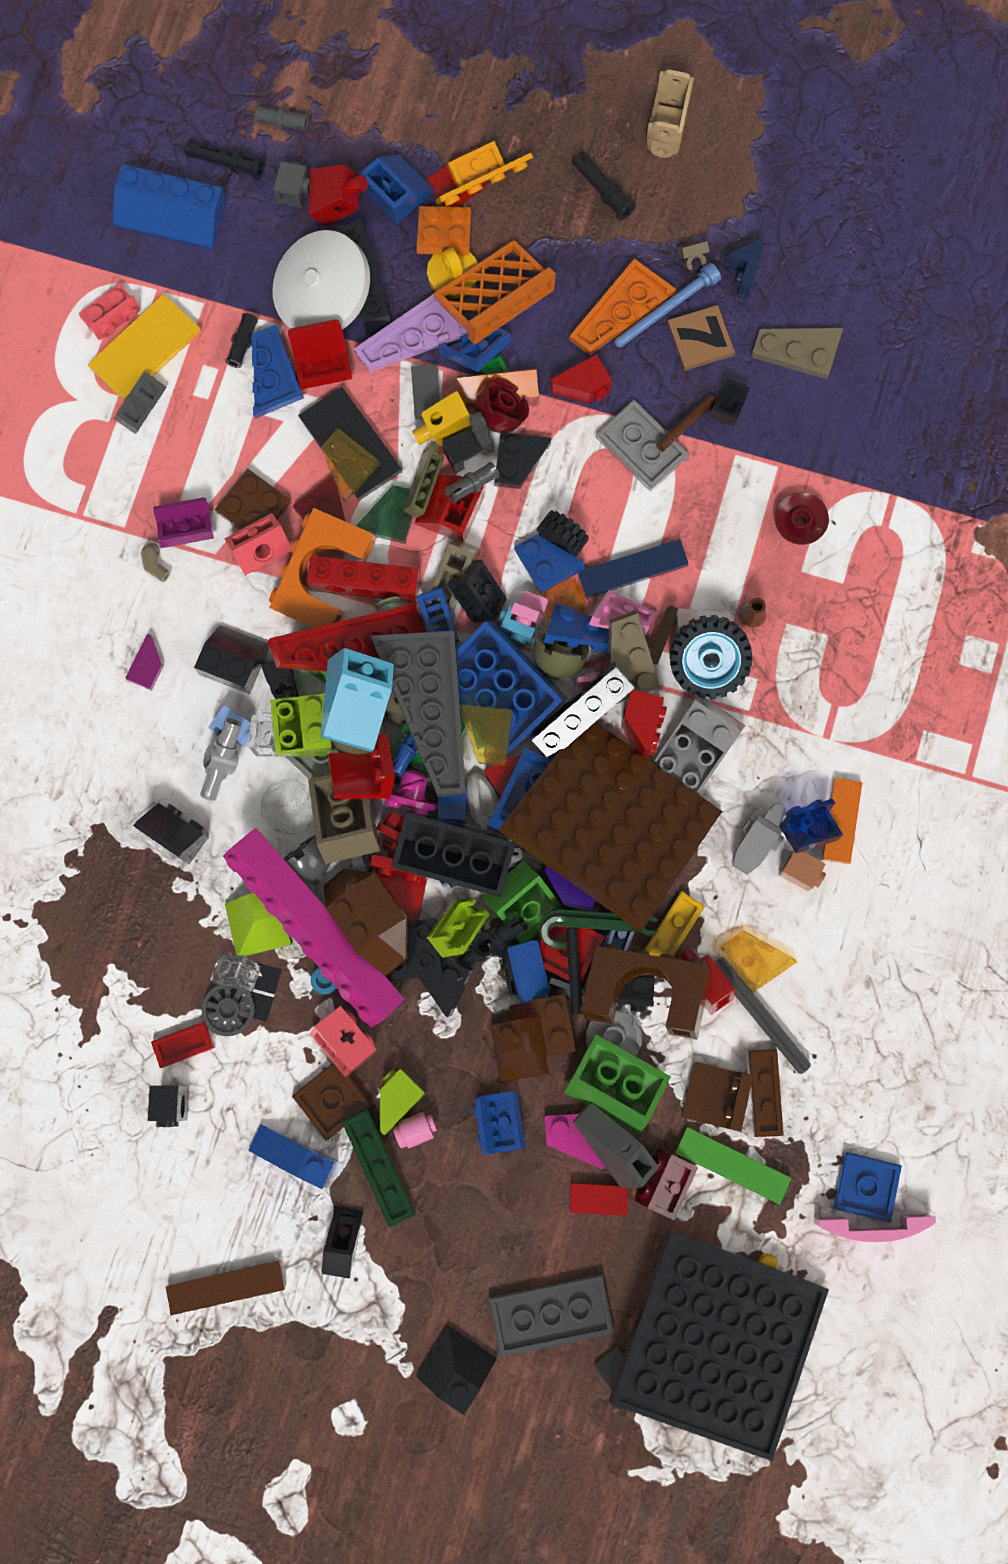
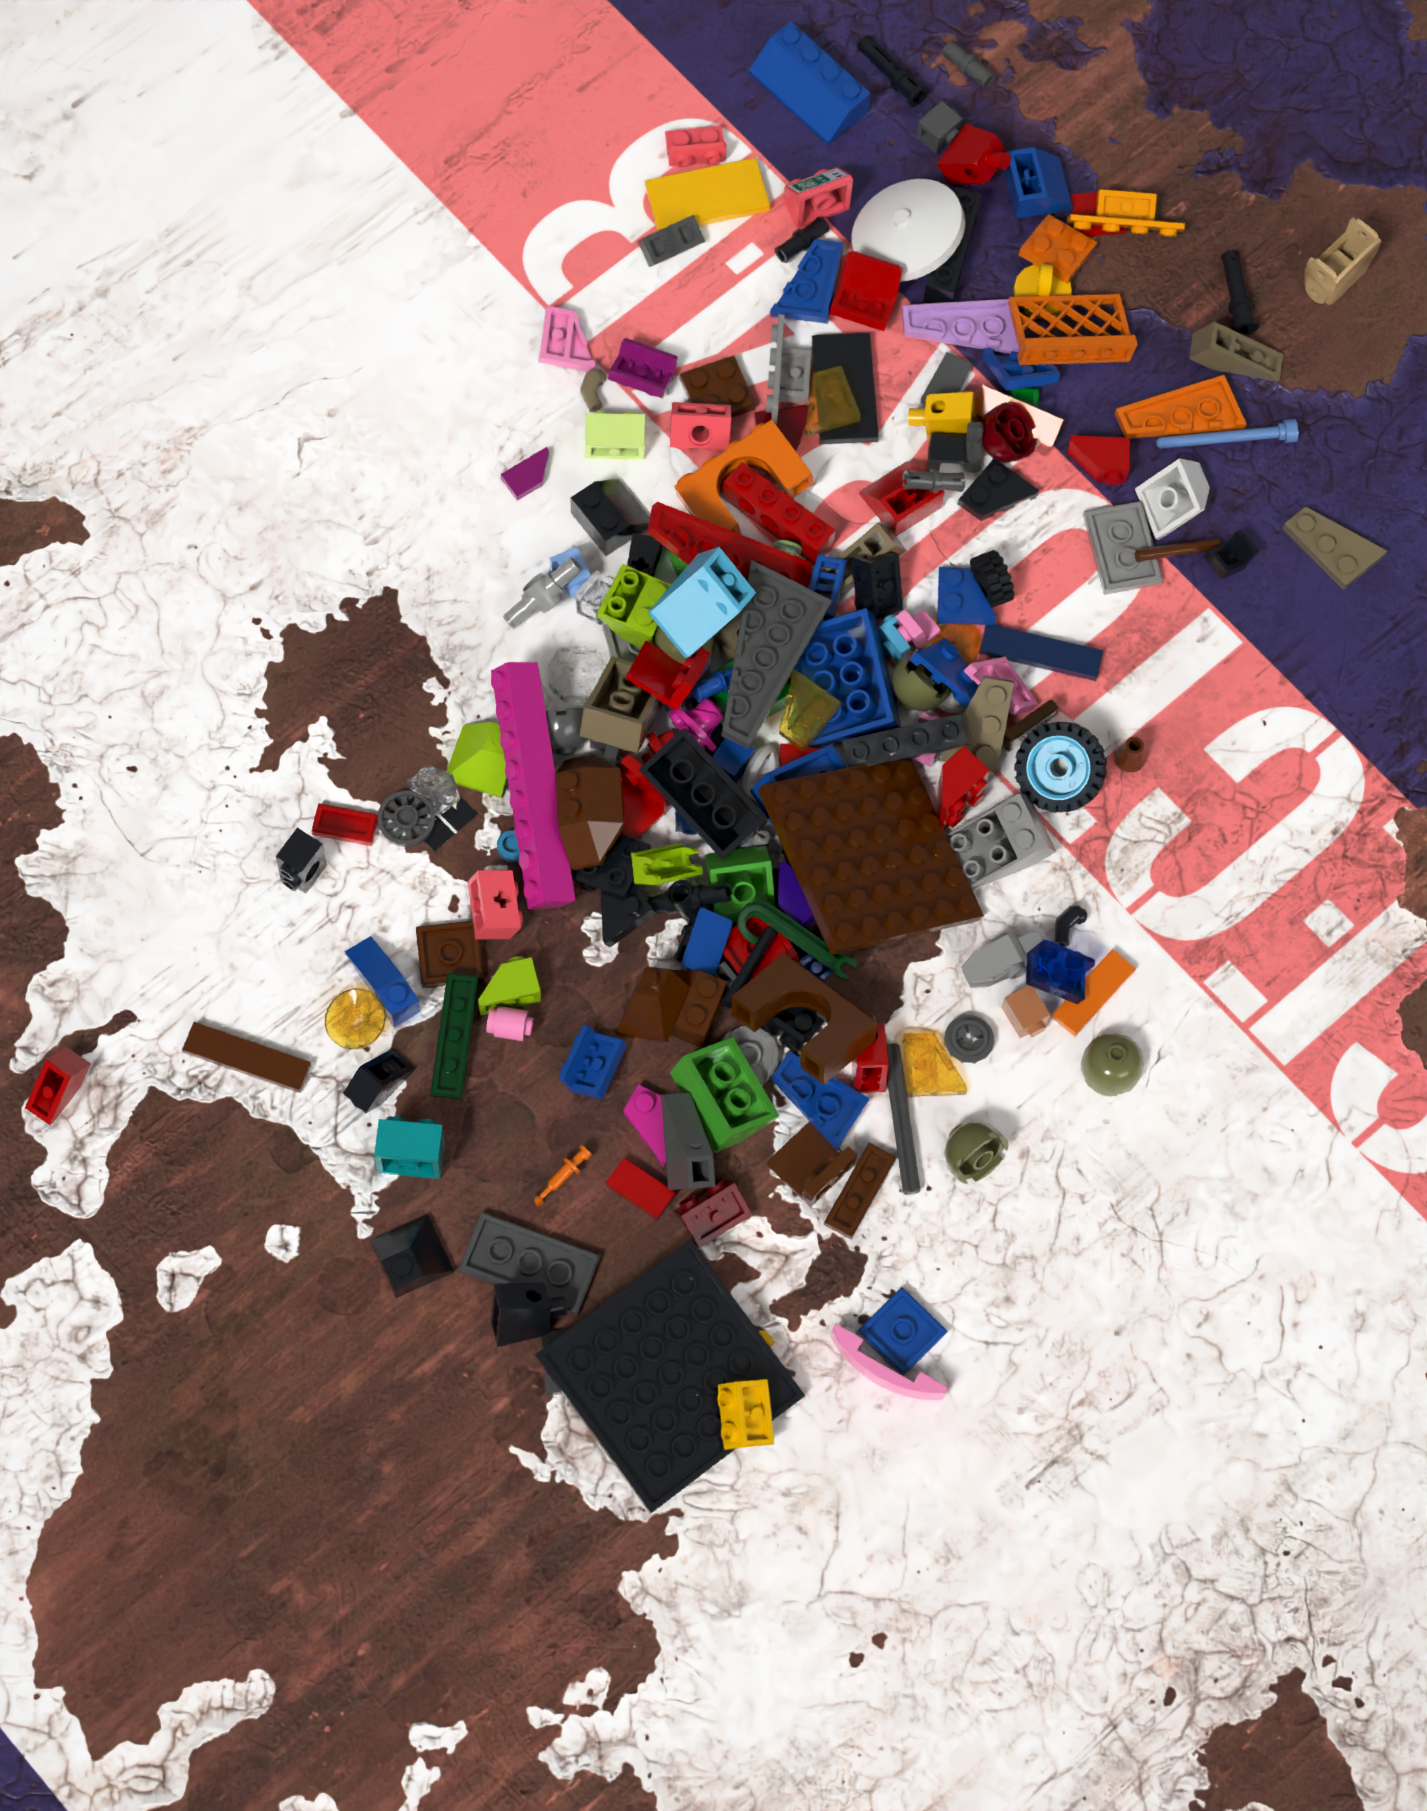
camera: 25 degrees right, 10 degrees down
black slope [133,803,209,865] -> none
clear green wing [356,485,413,544] -> none
olive piece [403,449,444,518] -> none
yellow tile [644,891,705,956] -> none
medium nougat tile [667,305,735,371] -> none
bright green tile [675,1127,792,1205] -> none
dark tan tile [676,240,709,270] -> none
dark blue slope [724,239,764,299] -> none
dark red dish [775,492,829,545] -> none
none -> red slope [25,1047,91,1125]
none -> clear yellow dish [325,988,386,1050]
none -> teal brick [374,1116,445,1179]
none -> black torso [491,1282,567,1347]
none -> orange piece [534,1145,593,1207]
none -> bright pink wing [538,305,596,372]
none -> yellowish green brick [585,411,645,459]
none -> yellow bracket [717,1379,775,1450]
none -> light grey bracket [766,314,811,424]
none -> blue wing [772,1051,870,1150]
none -> coral slope [783,167,853,229]
none -> dark grey gear [944,1015,994,1064]
none -> olive cylinder [944,1121,1009,1184]
none -> black arm [1054,905,1088,947]
none -> olive cylinder [1080,1032,1144,1097]
none -> white slope [1135,458,1210,540]
none -> dark tan slope [1189,321,1283,382]

